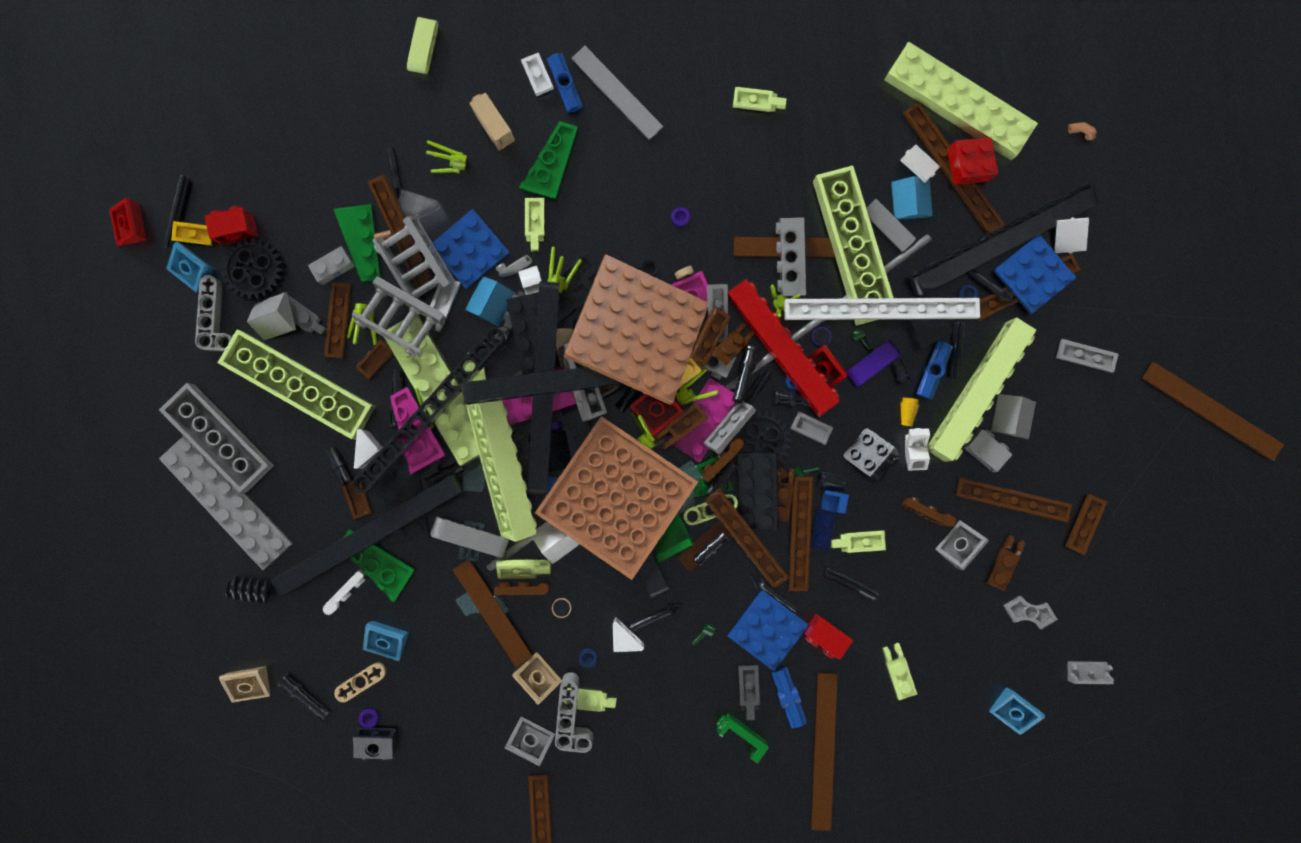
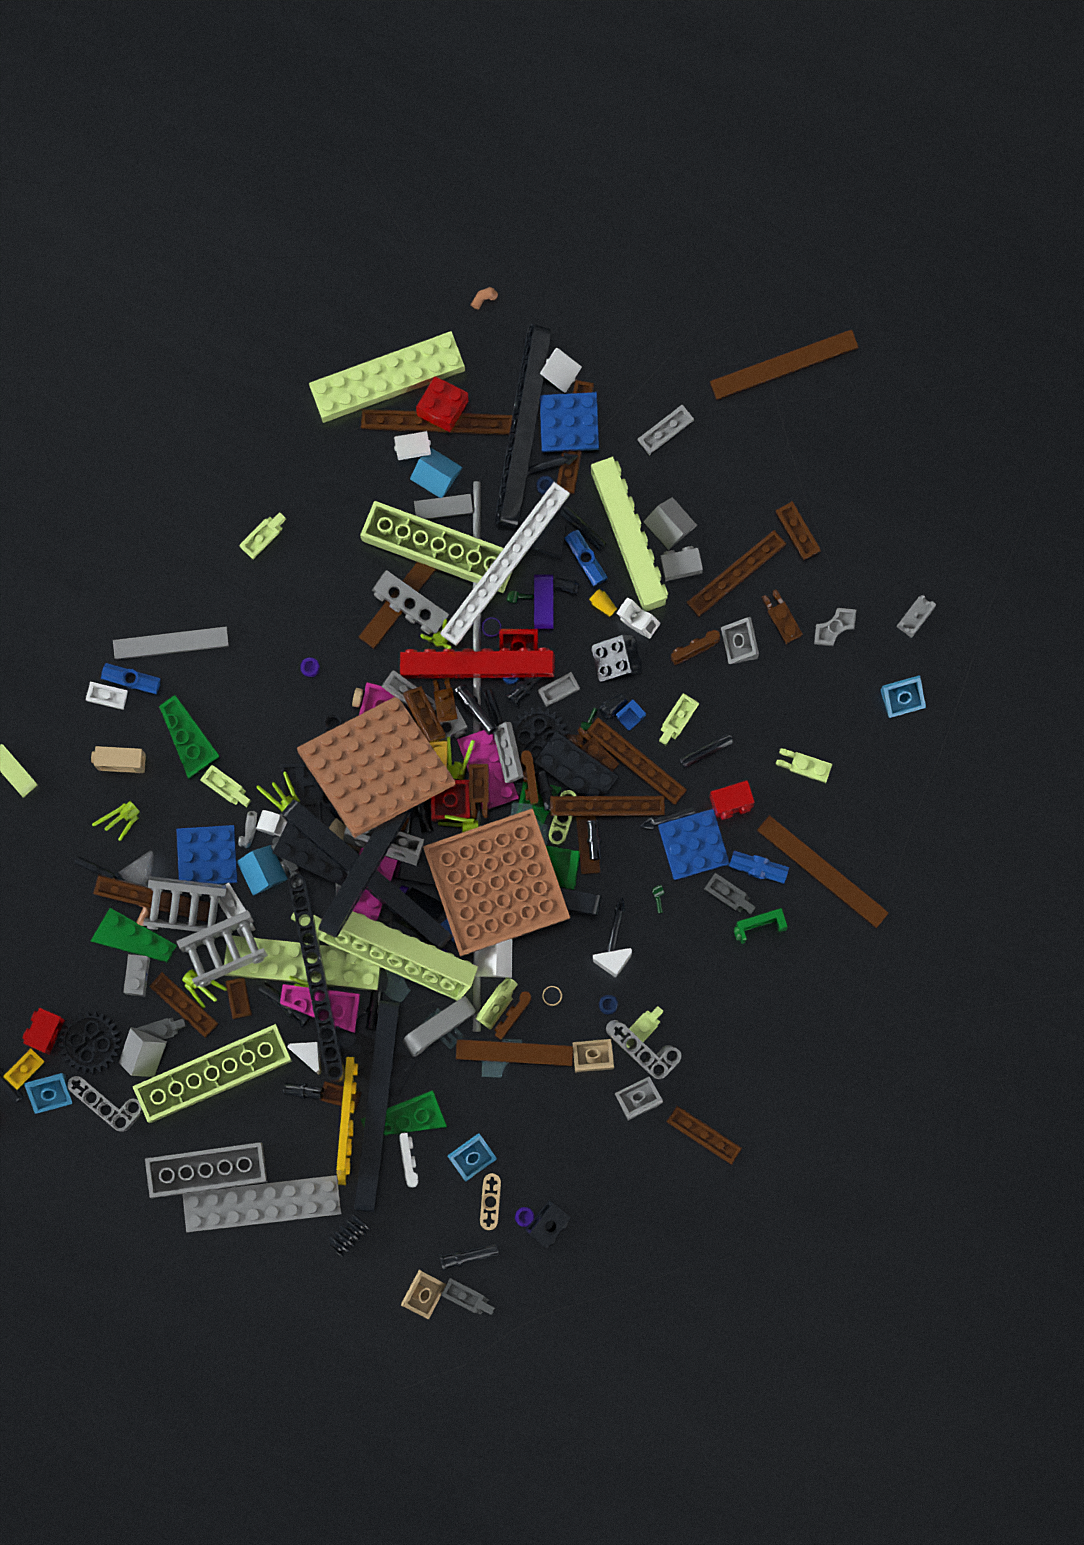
camera: 45 degrees left, 5 degrees down
clear blue plate [810,510,836,551] -> none
none -> yellow wing [337,1057,358,1185]
none -> dark grey hinge [441,1278,495,1315]

